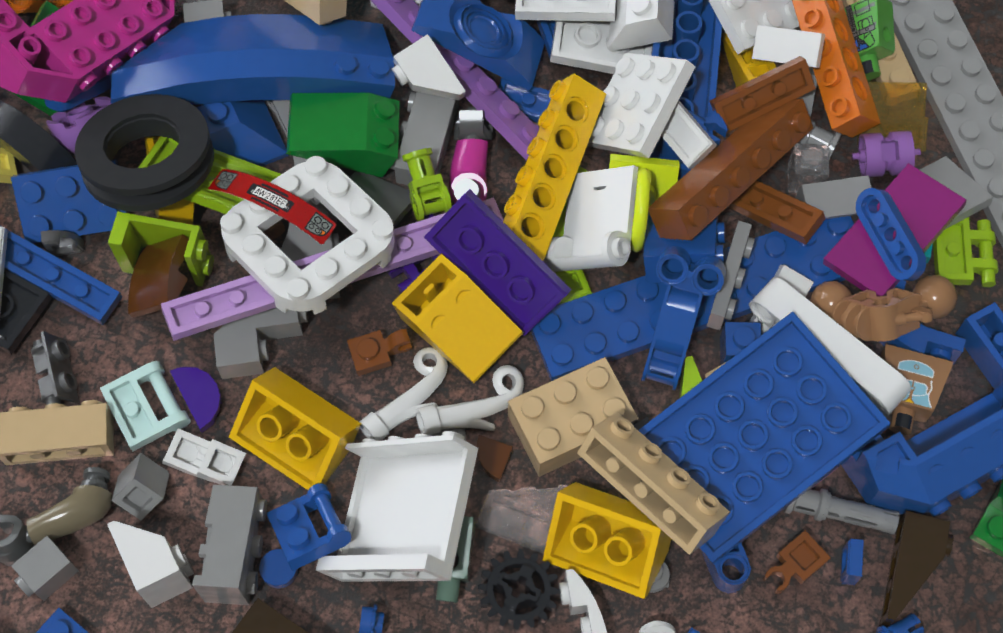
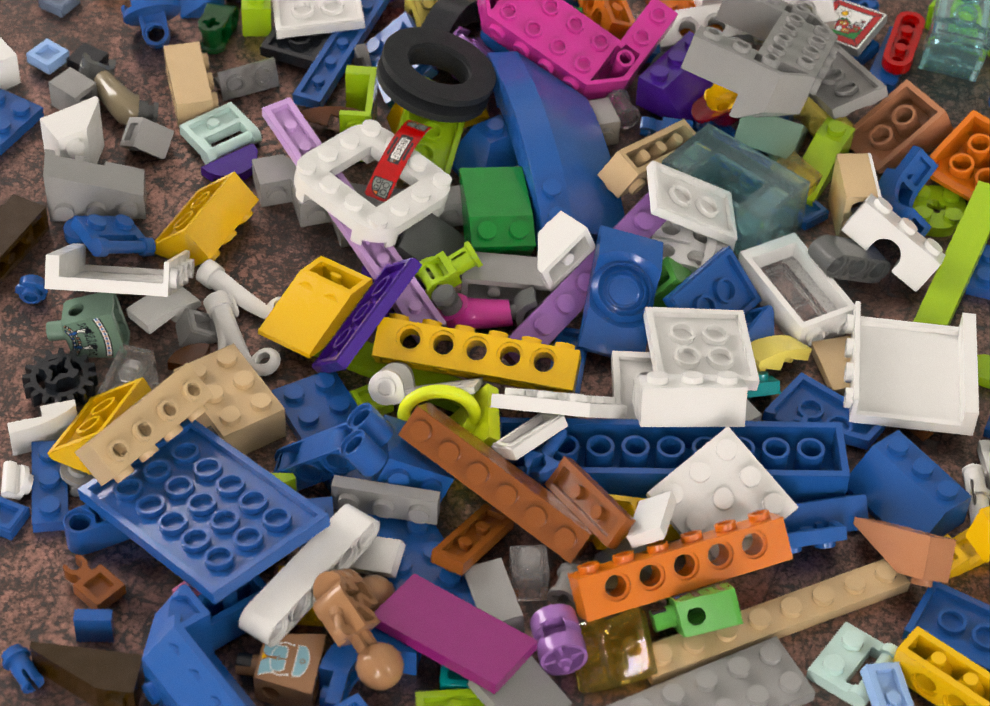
camera: 80 degrees right, 20 degrees down
white slope [162,428,246,486] -> none
dark orange plate [347,329,412,376] -> none
light grey pin [783,488,899,535] -> none
blue plate [856,188,926,281] -> none
none -> blue plate [32,440,69,533]

